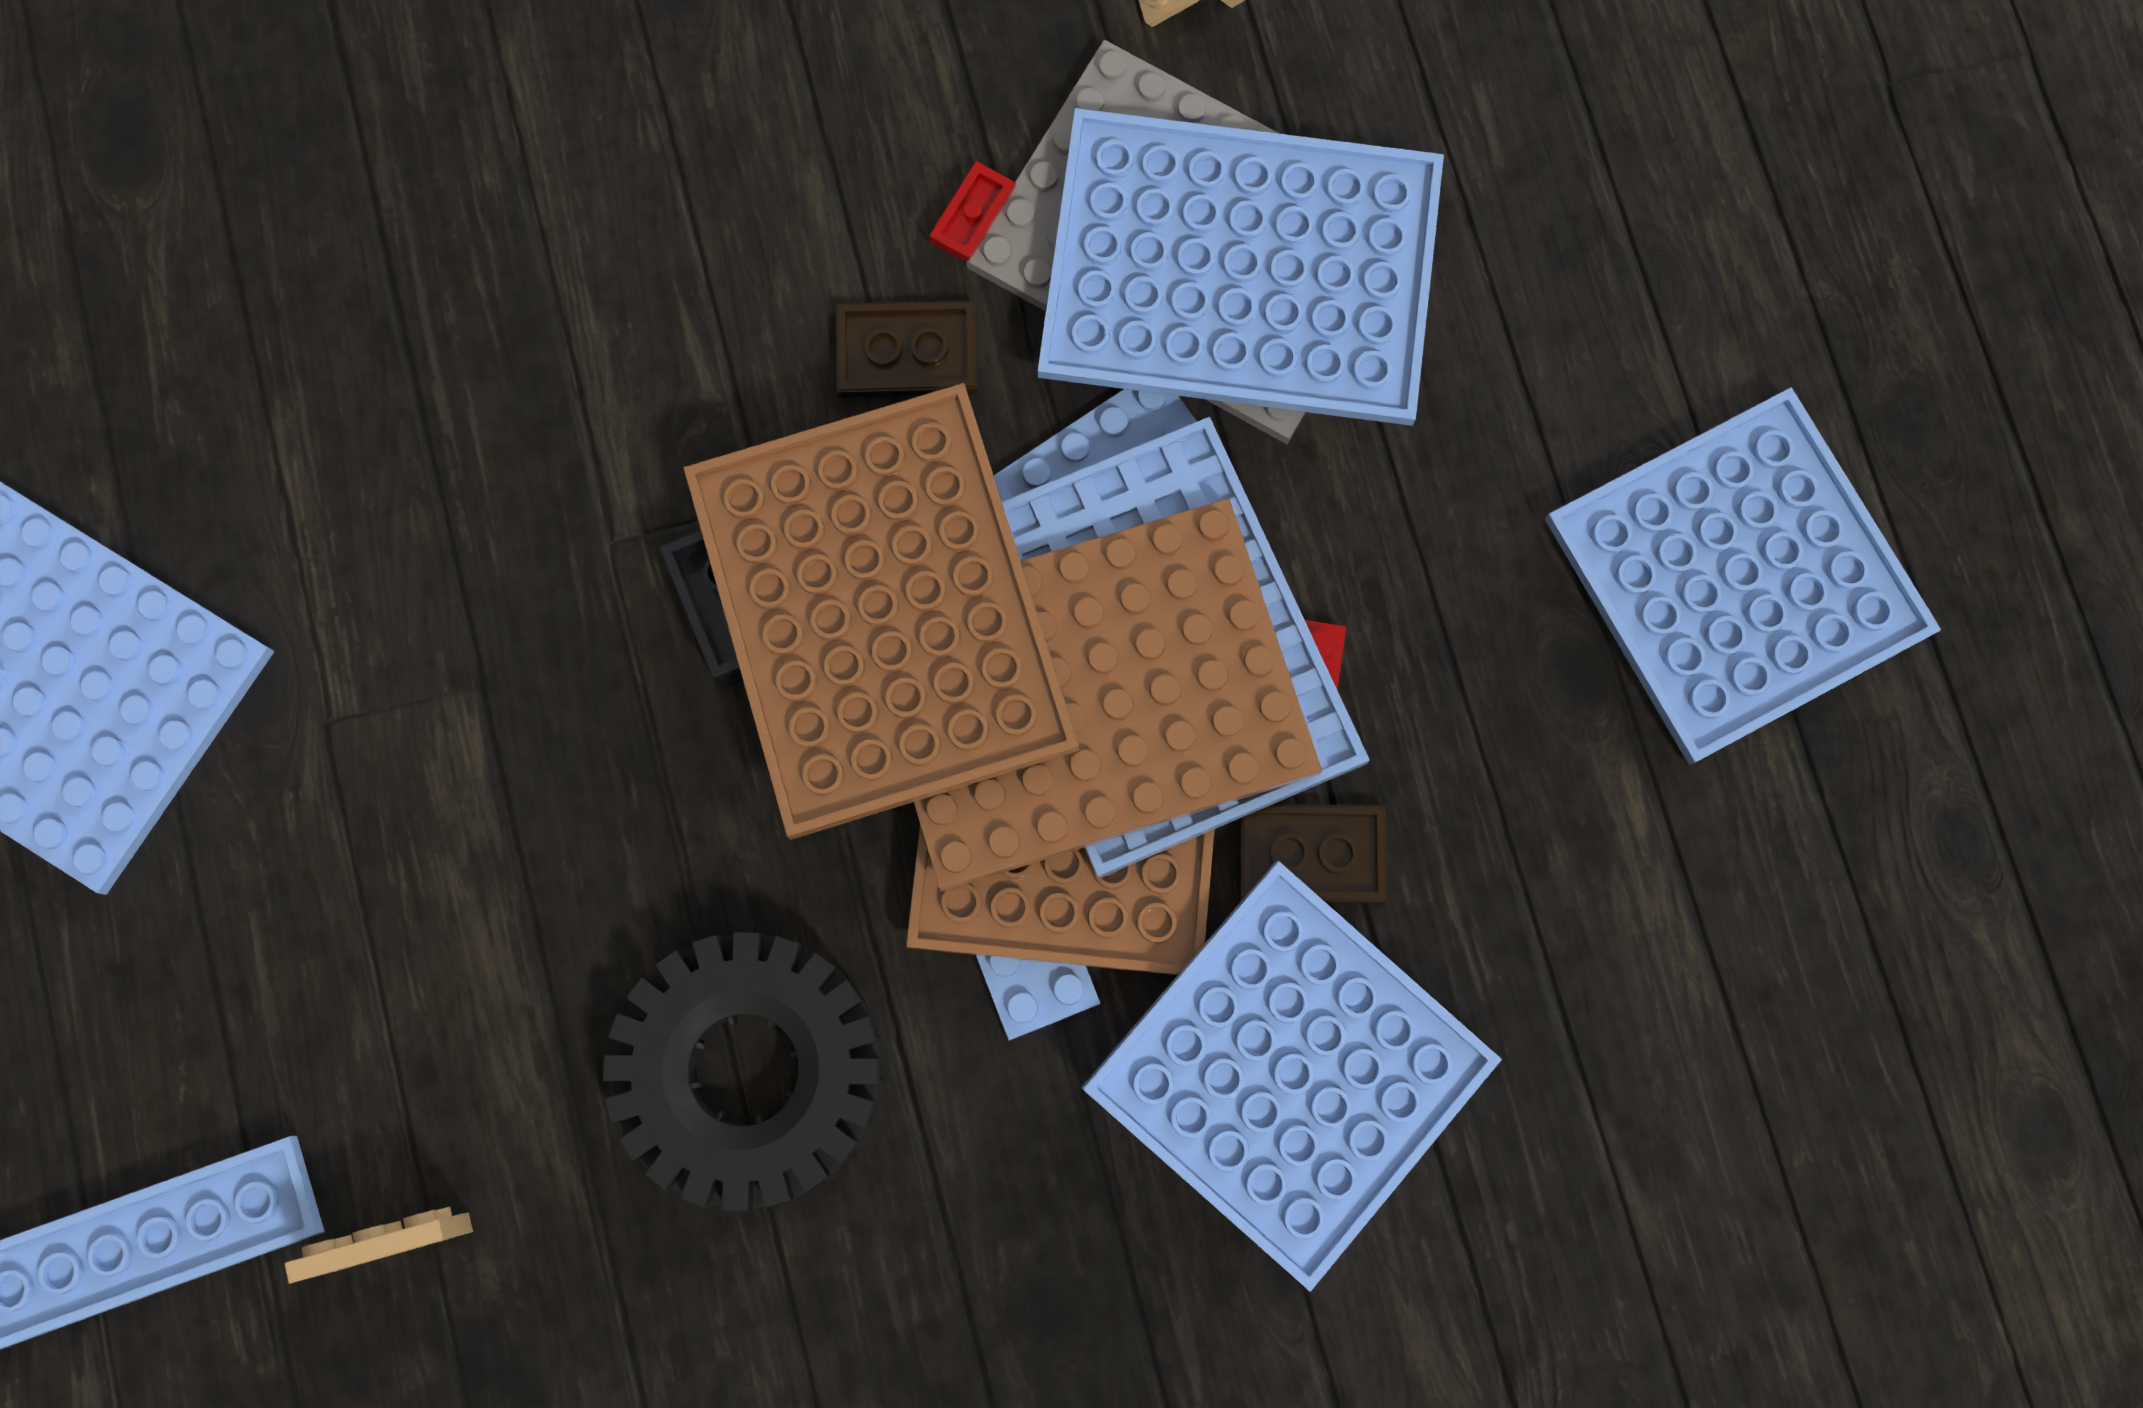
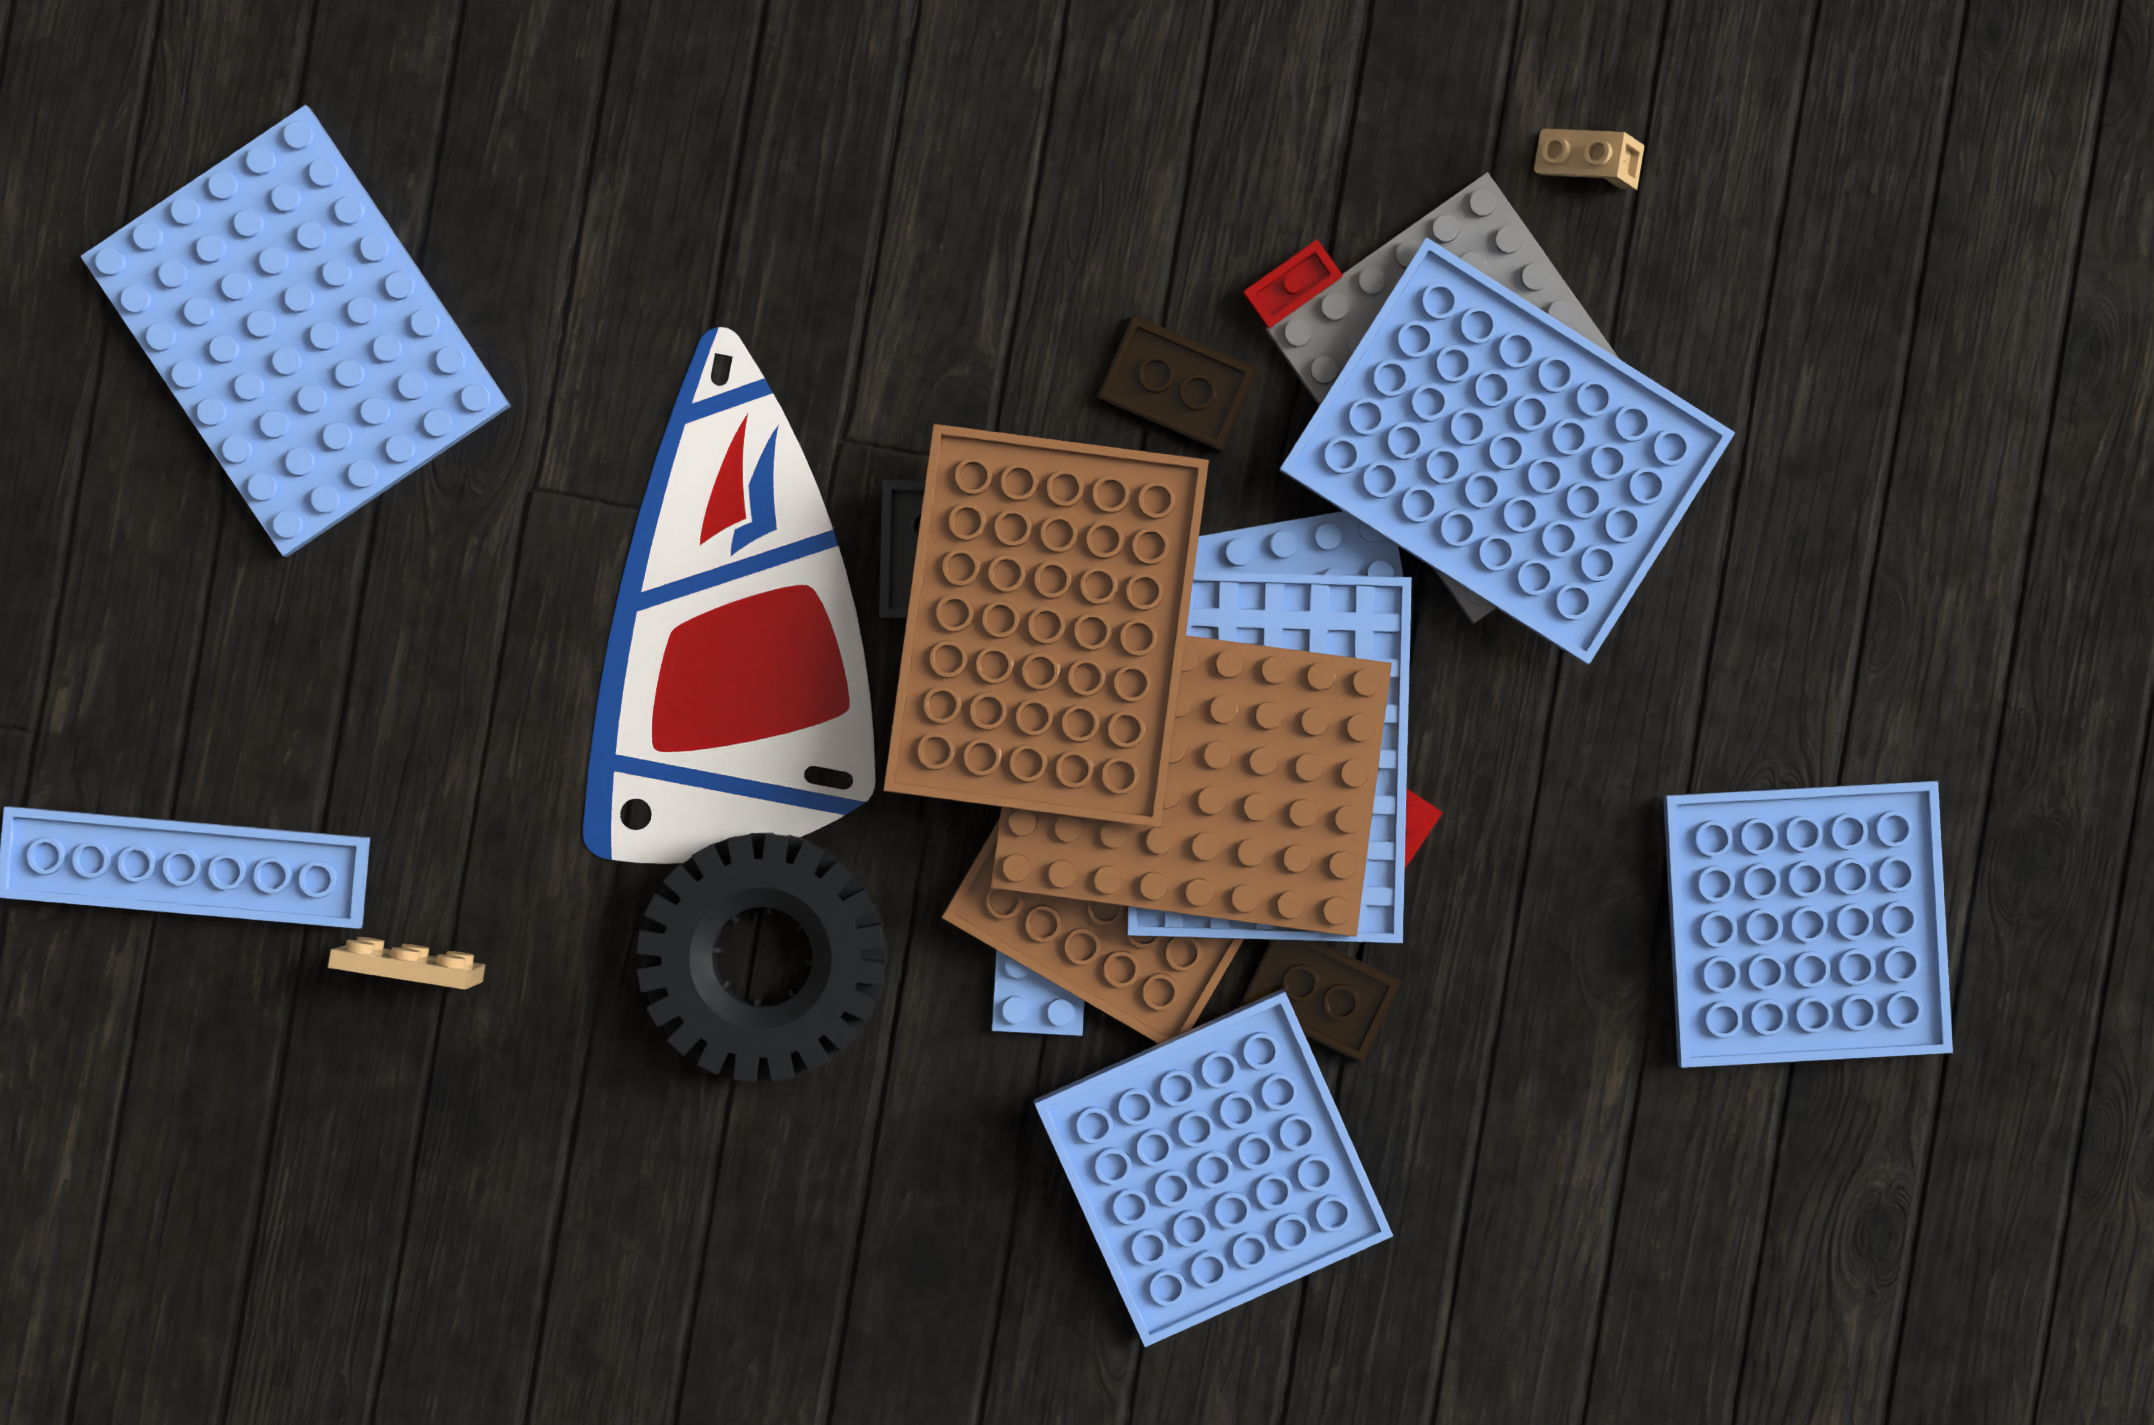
camera: 30 degrees right, 10 degrees up
none -> piece [583,327,875,864]

